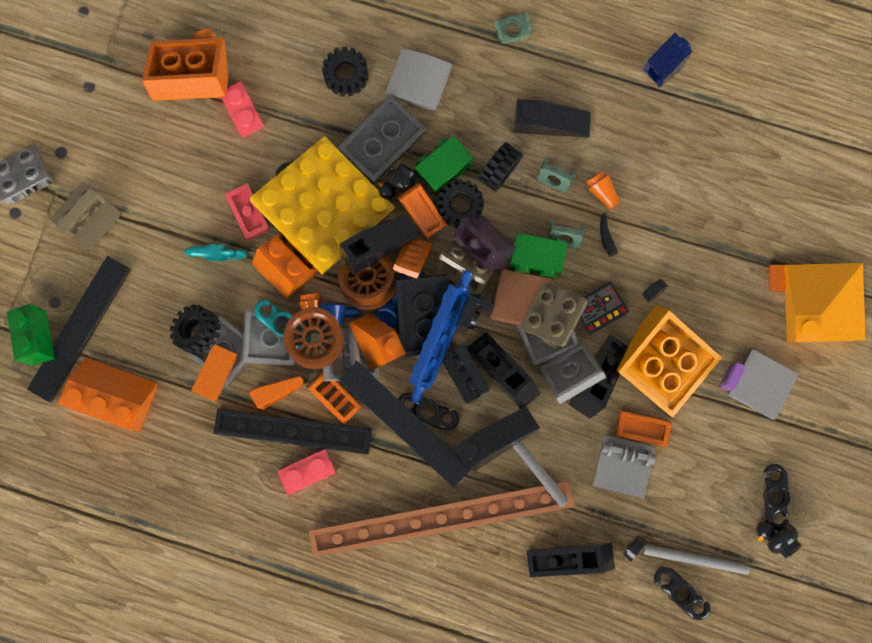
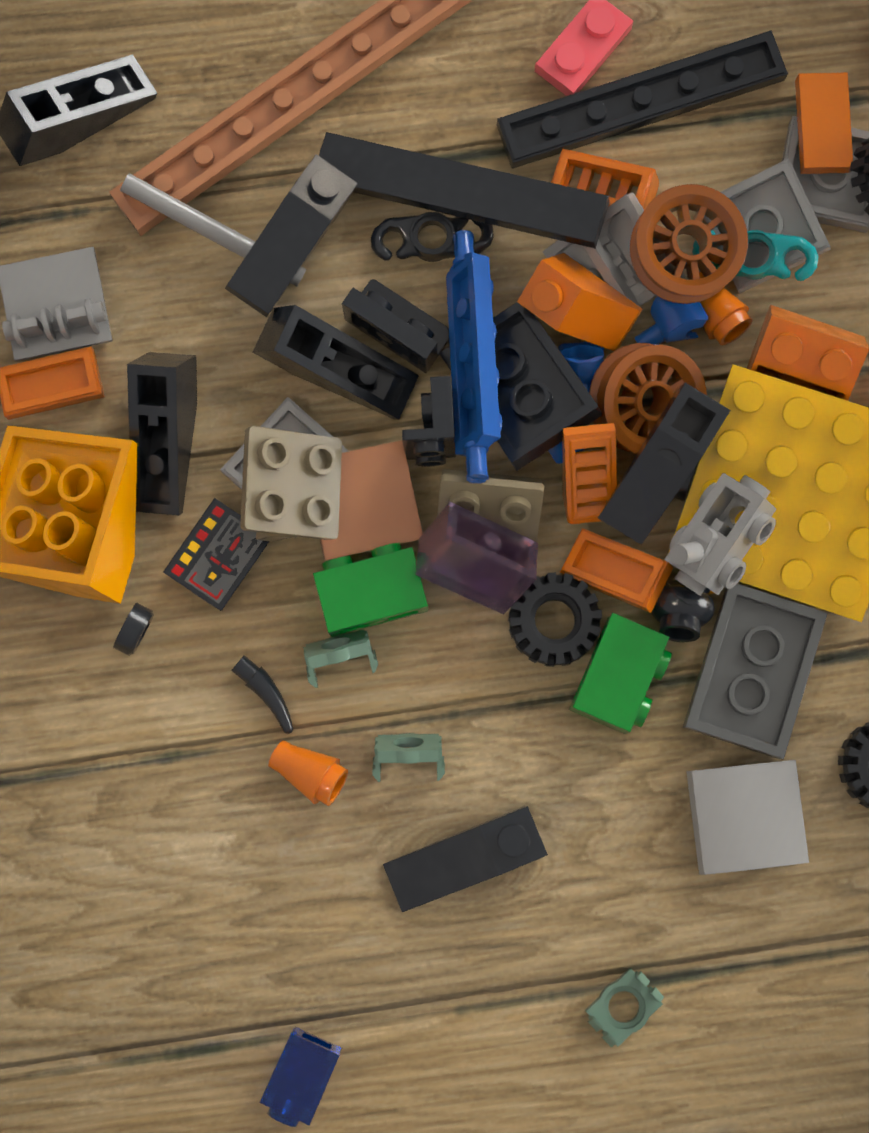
camera: 150 degrees right, 0 degrees up
orange slope [248,376,306,410] -> none
black tyre [479,142,523,192] -> none
light grey tile [539,342,606,404] -> none
none -> light grey brick [664,473,777,596]

